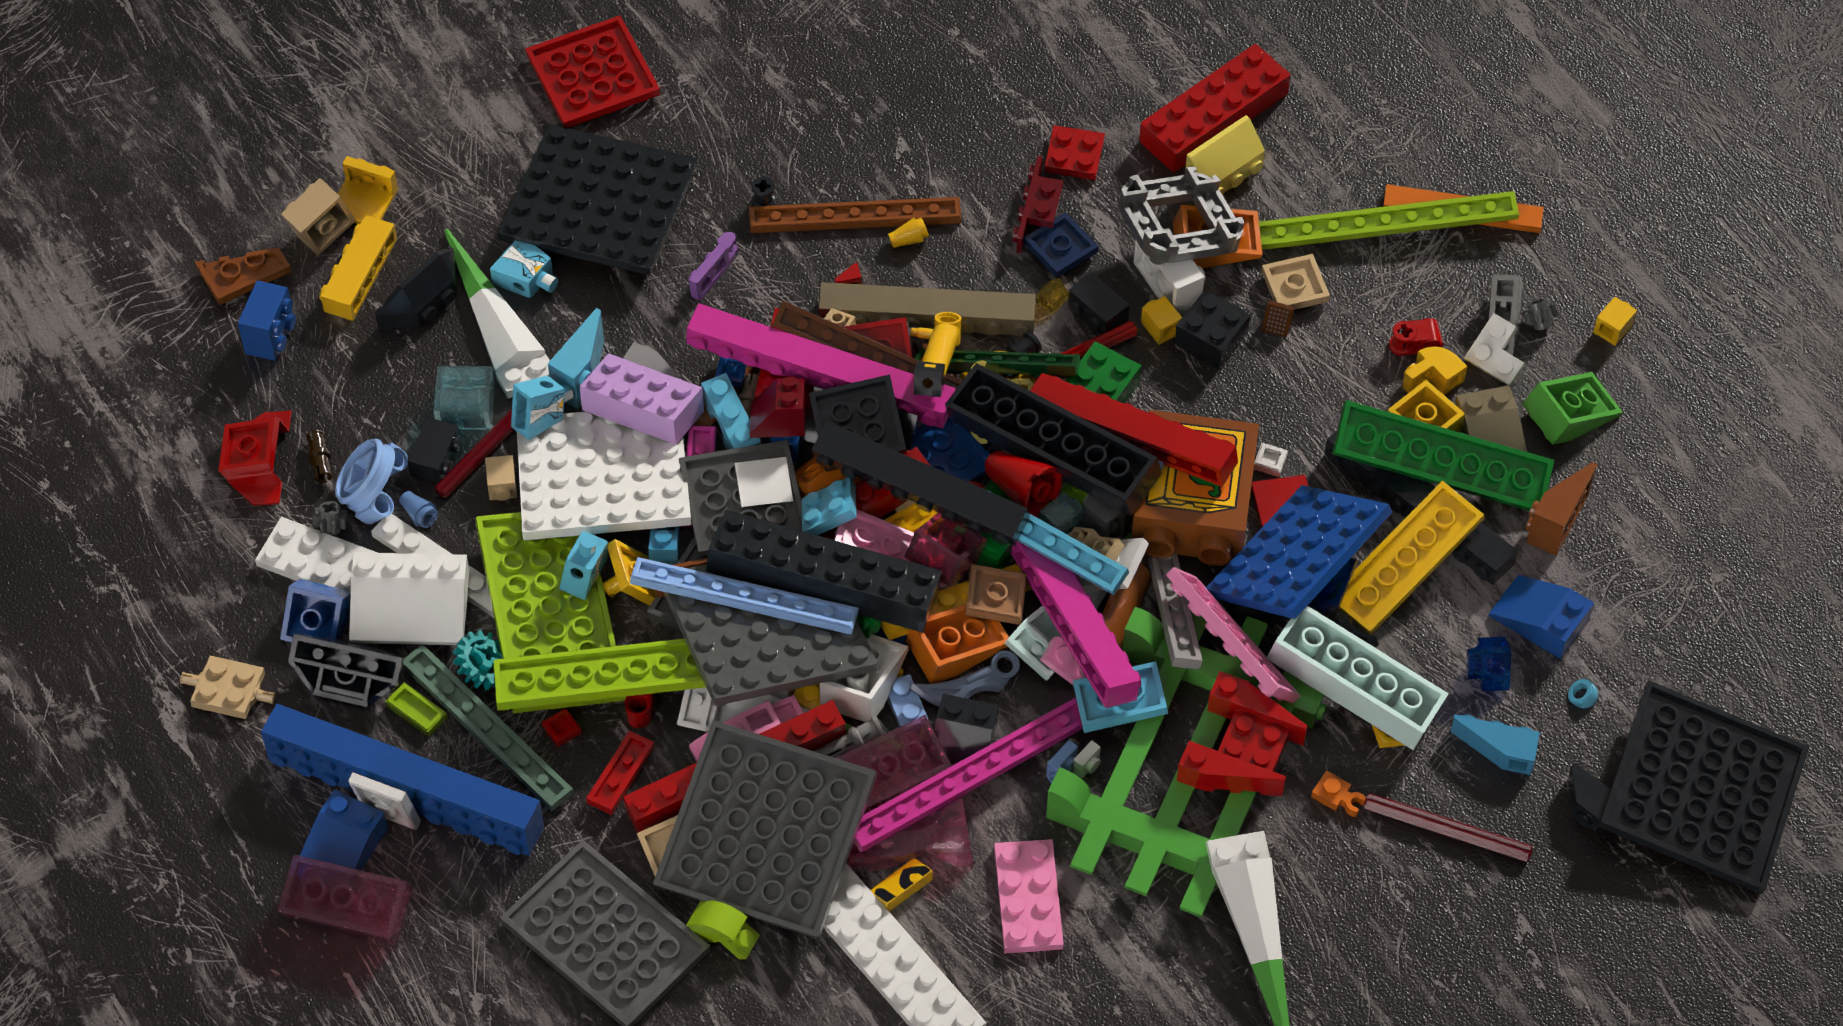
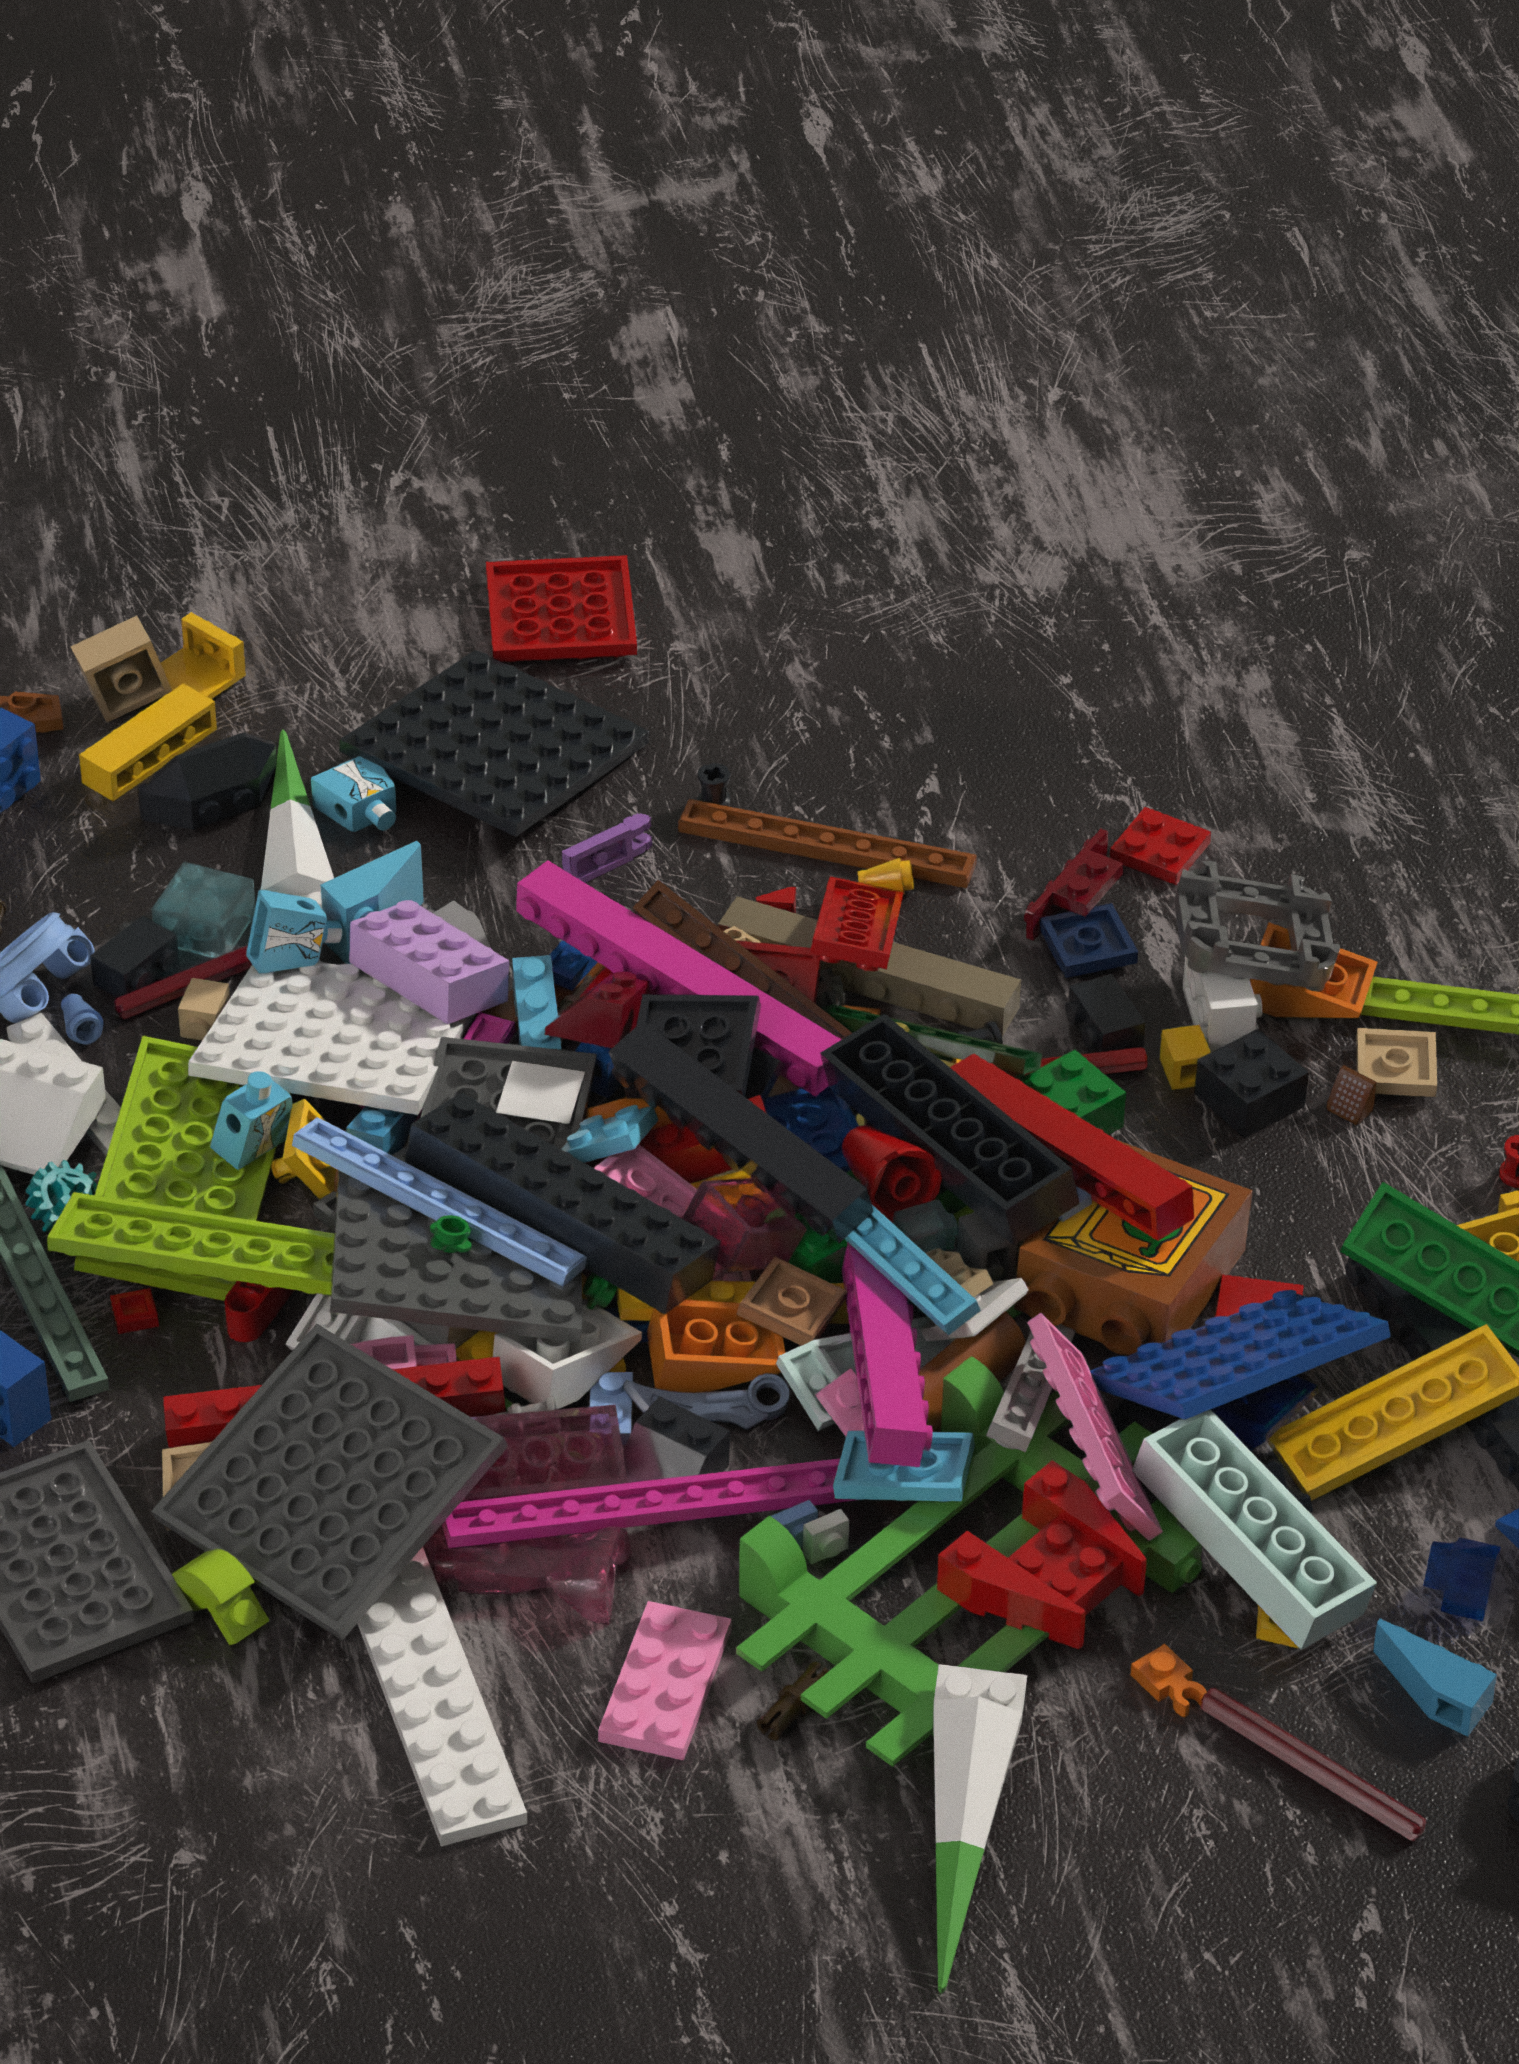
camera: 20 degrees right, 15 degrees down
red plate [586,731,655,815] -> none
yellow slope [870,858,933,912] -> none
yellow piece [910,312,961,397] -> none
clear yellow slope [1035,278,1069,314] -> none
red brick [1139,43,1291,173] -> none
light yellow slope [1185,115,1265,195] -> none
white tile [1254,443,1288,477] -> none
none -> green plate [430,1215,472,1253]
none -> dark brown pin [756,1661,829,1741]
none -> red plate [810,876,904,972]

